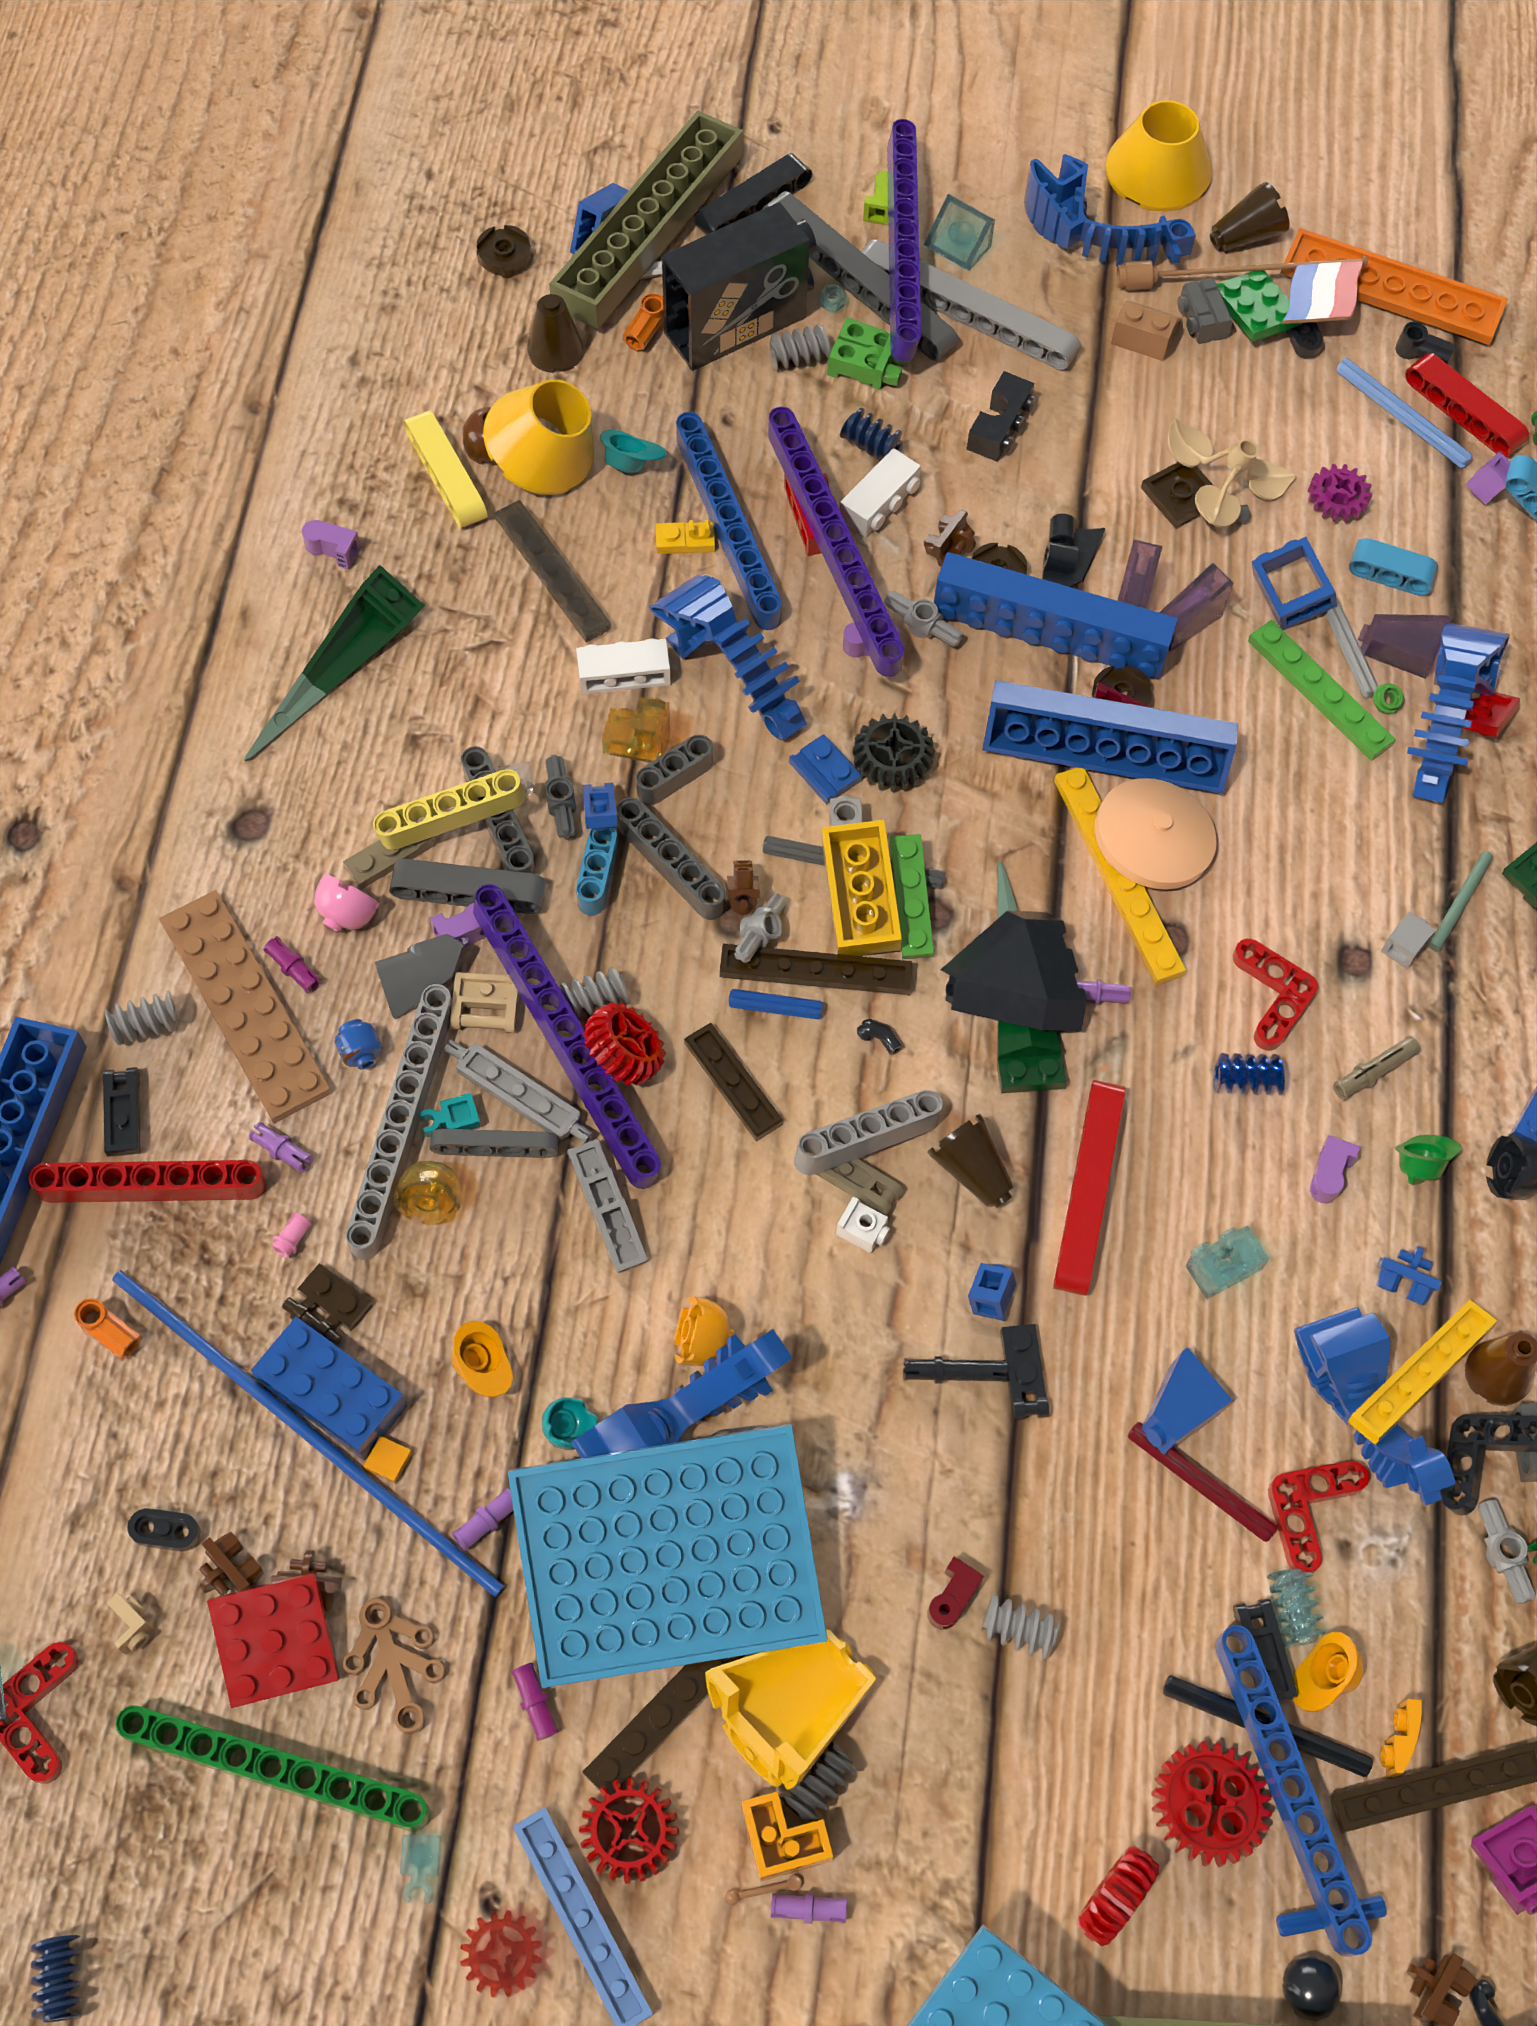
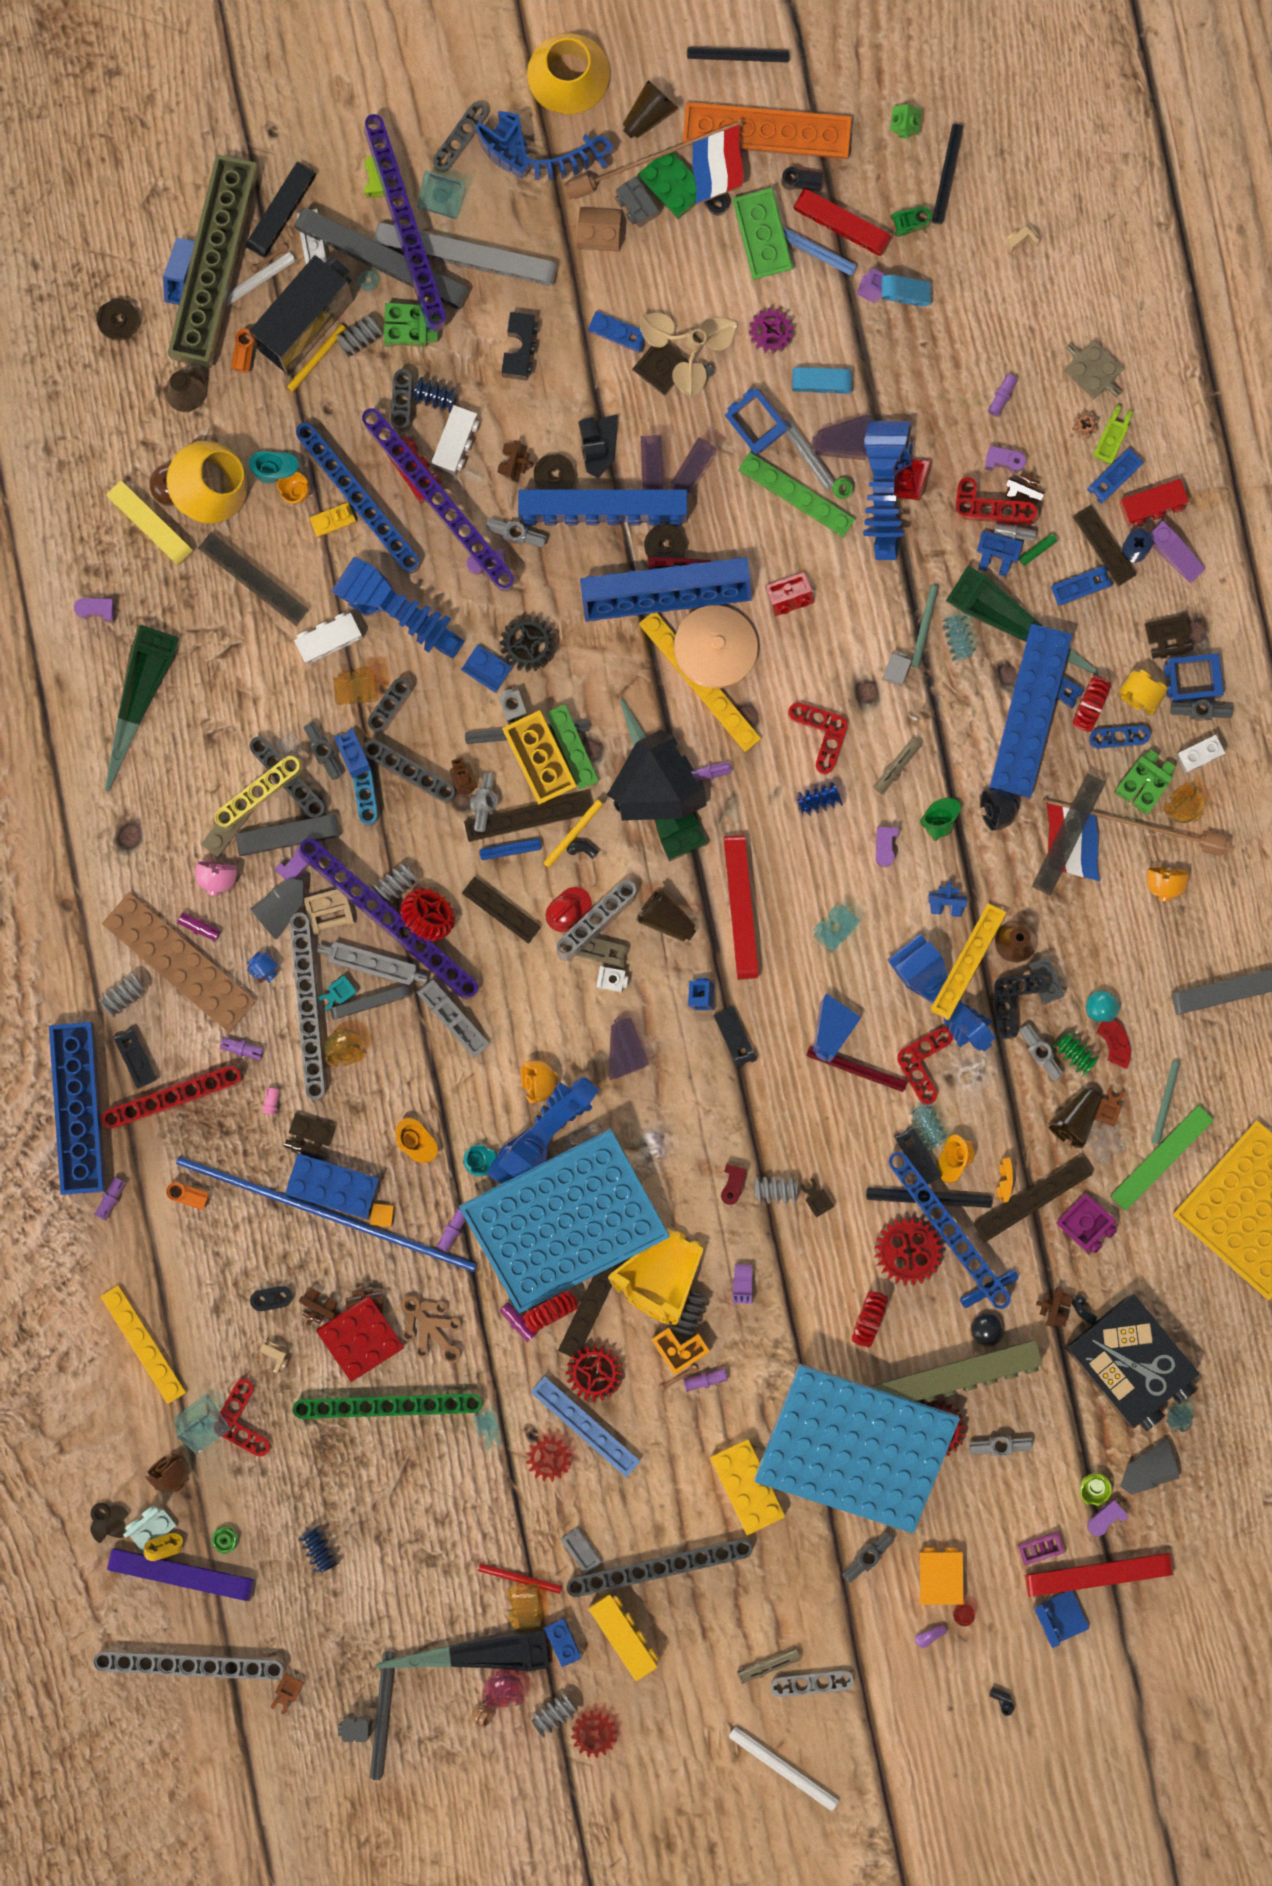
camera: 10 degrees left, 20 degrees up
black pin [903,1356,1008,1384] -> none
none -> light orange hair [277,472,310,505]
none -> yellow bar [287,324,346,392]
none -> dark grey beam [391,369,413,433]
none -> dark grey beam [433,102,488,173]
none -> red gear [523,1290,579,1333]
none -> yellow bar [543,799,604,868]
none -> red piece [545,887,592,932]
none -> blue plate [588,311,645,353]
none -> clear purple slope [609,1016,650,1081]
none -> black axle [687,47,789,62]
none -> bright green tile [732,188,794,280]
none -> medium lavender leg [732,1264,752,1304]
none -> bracket [765,572,814,616]
none -> dark brown plate [800,1178,834,1218]
none -> clear light blue piece [941,615,977,662]

